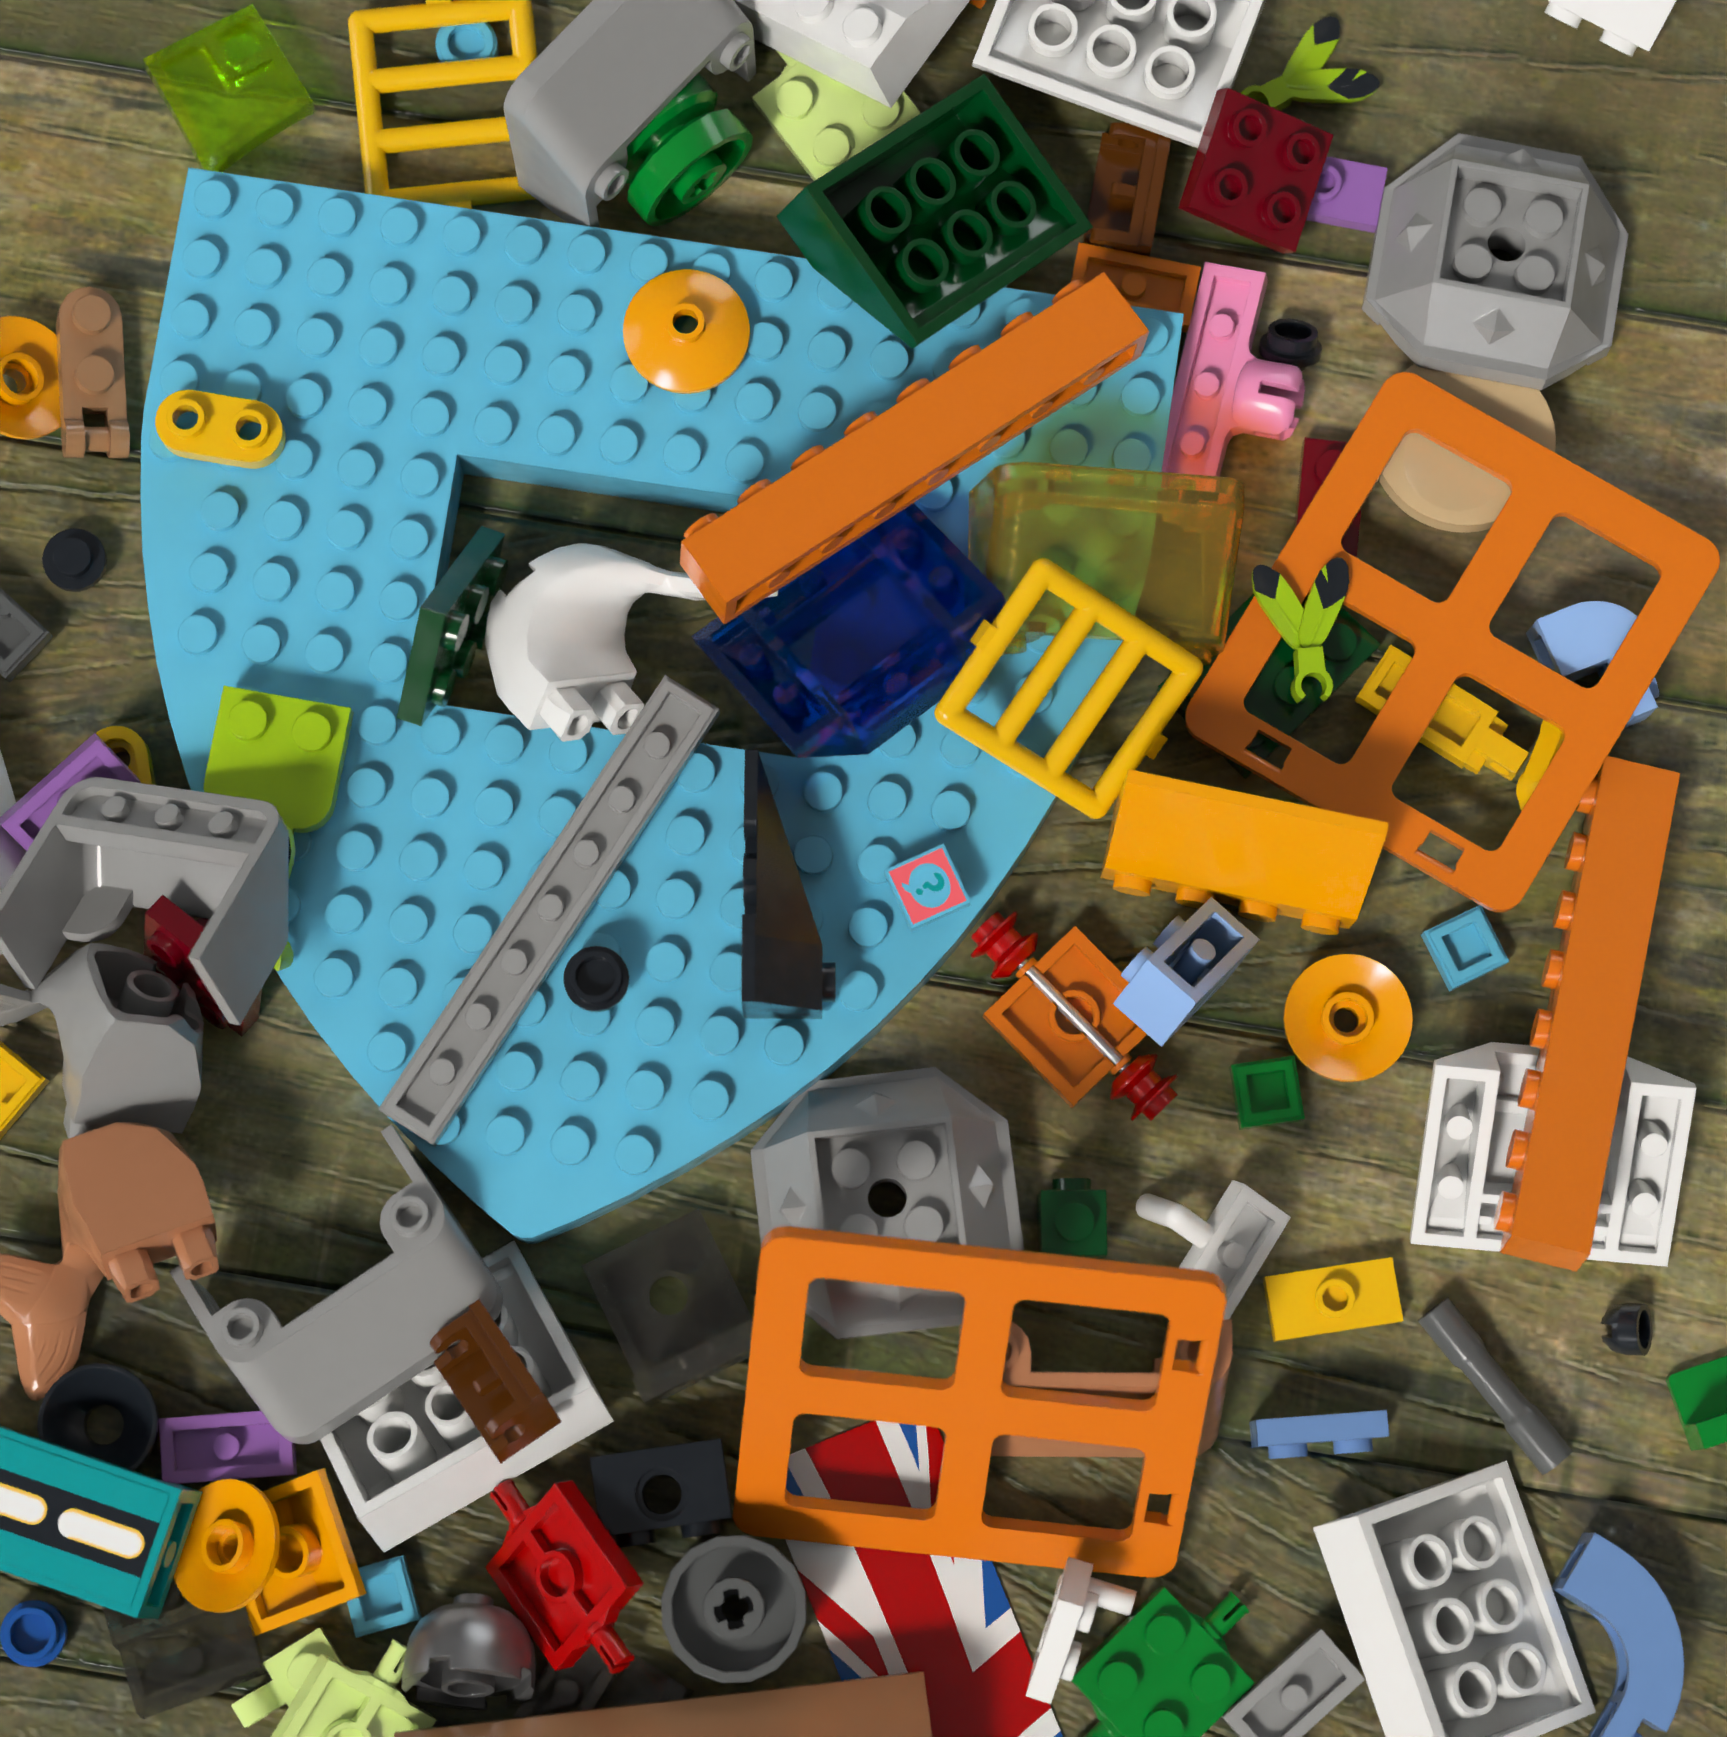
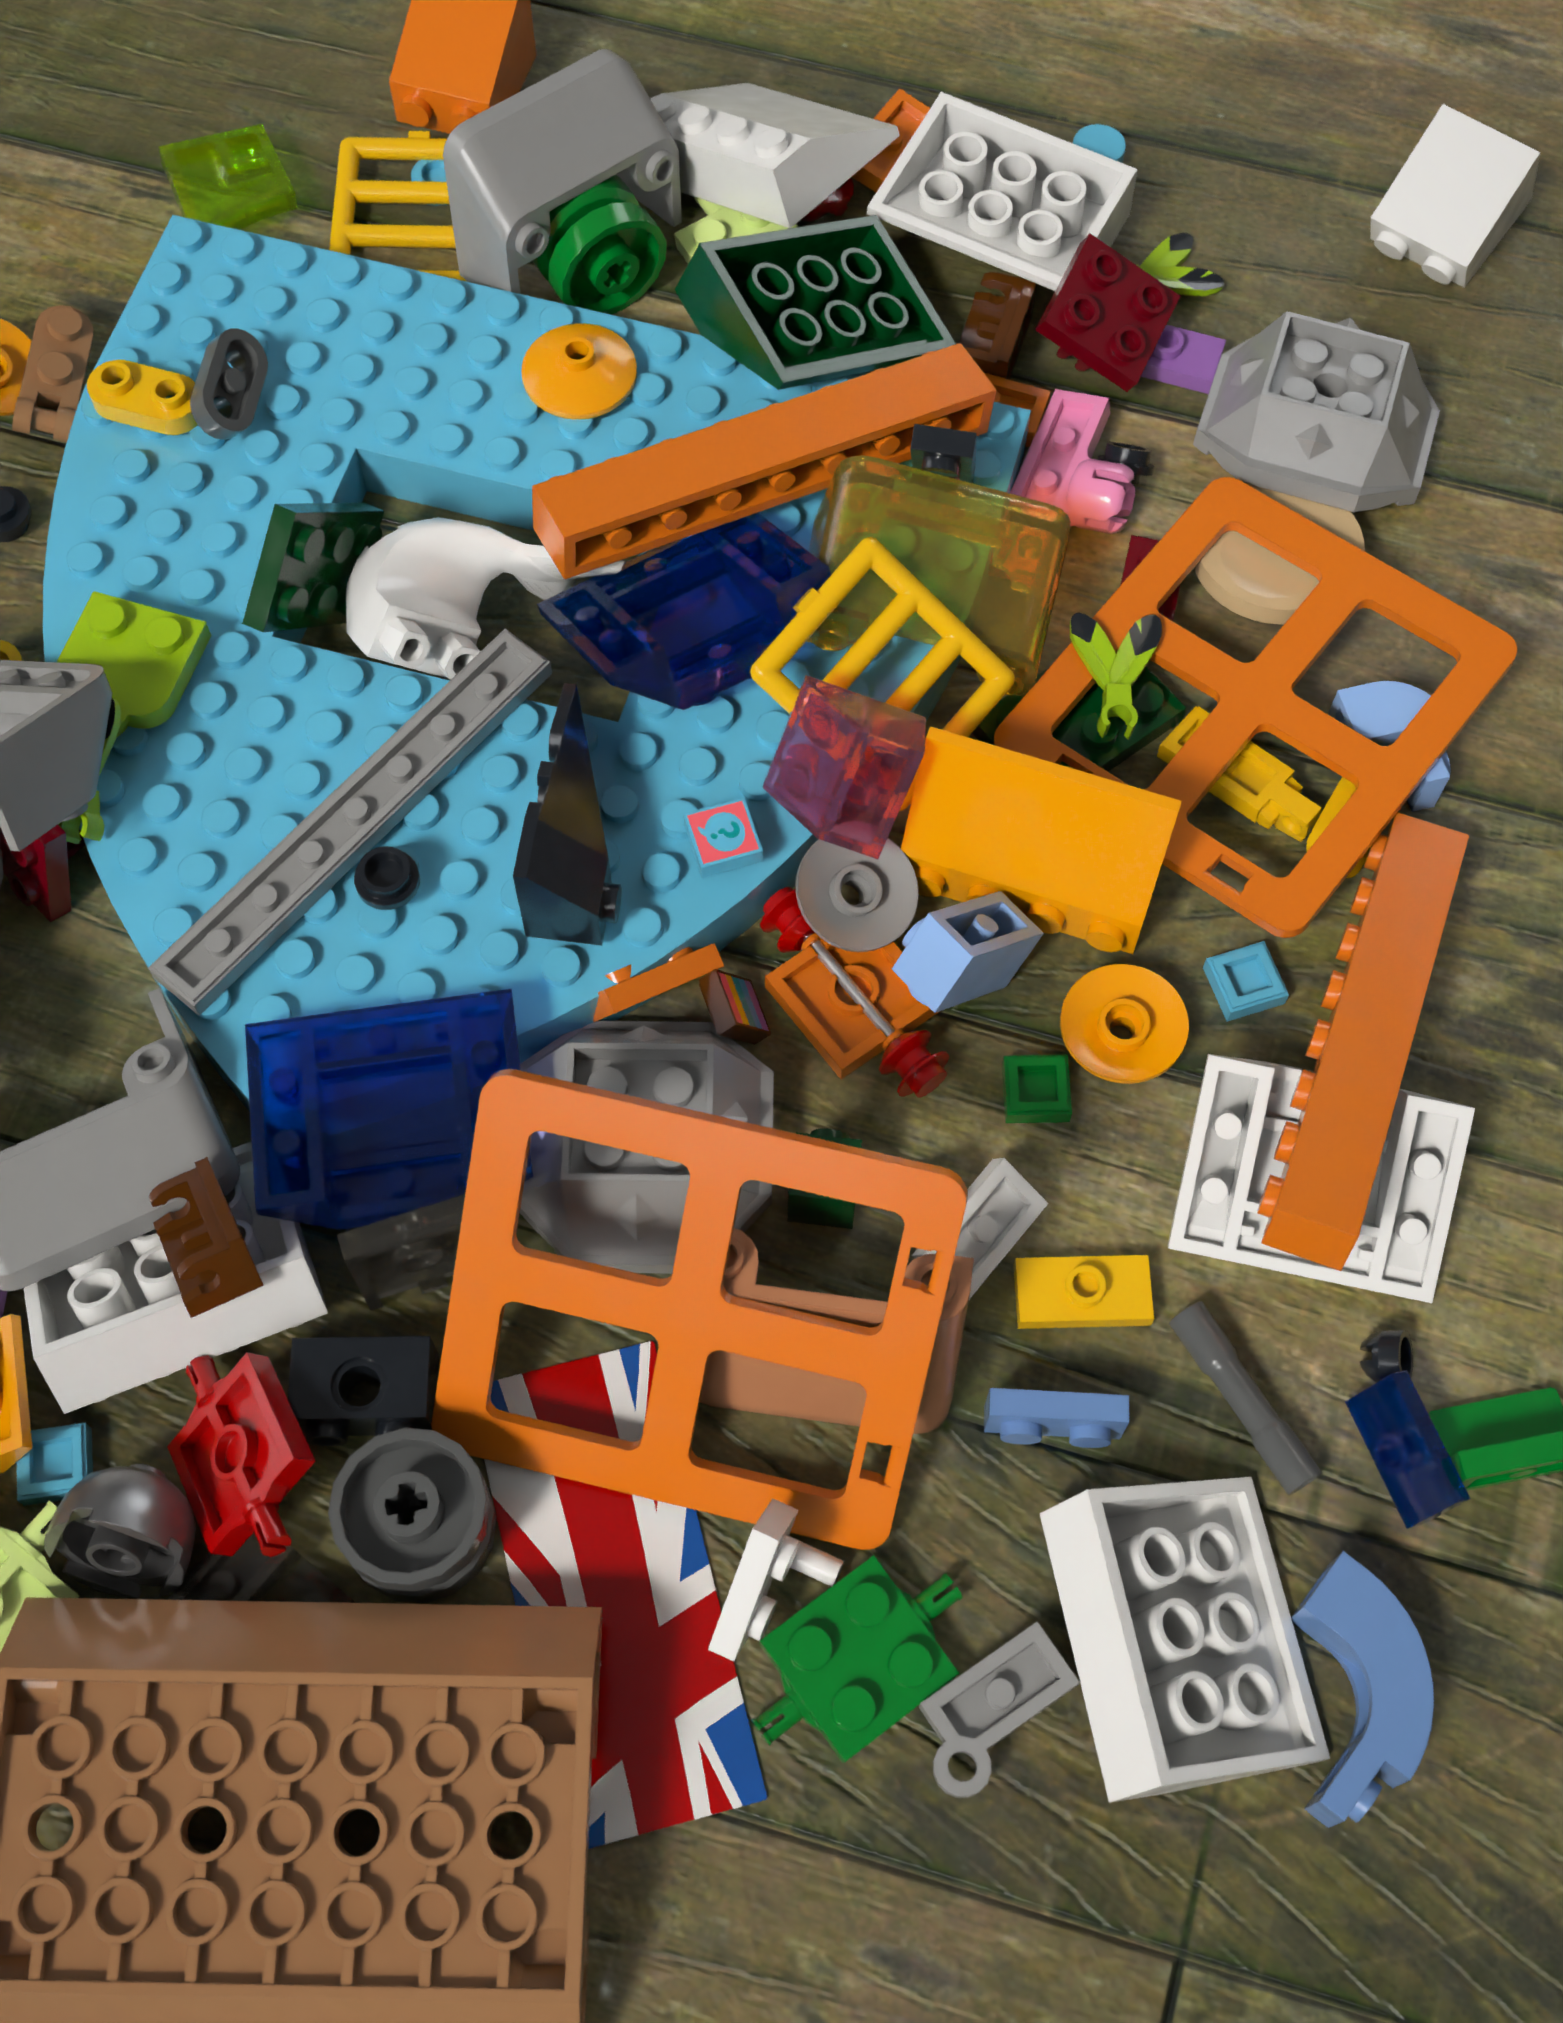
camera: 10 degrees right, 15 degrees down
none -> dark grey plate [190,328,268,440]
none -> clear blue slope [245,989,533,1230]
none -> orange plate [593,943,724,1022]
none -> reddish brown tile [699,969,771,1045]
none -> clear pink slope [762,675,926,859]
none -> light grey dish [795,827,918,952]
none -> black hinge [910,424,977,489]
none -> clear blue plate [1345,1370,1471,1529]

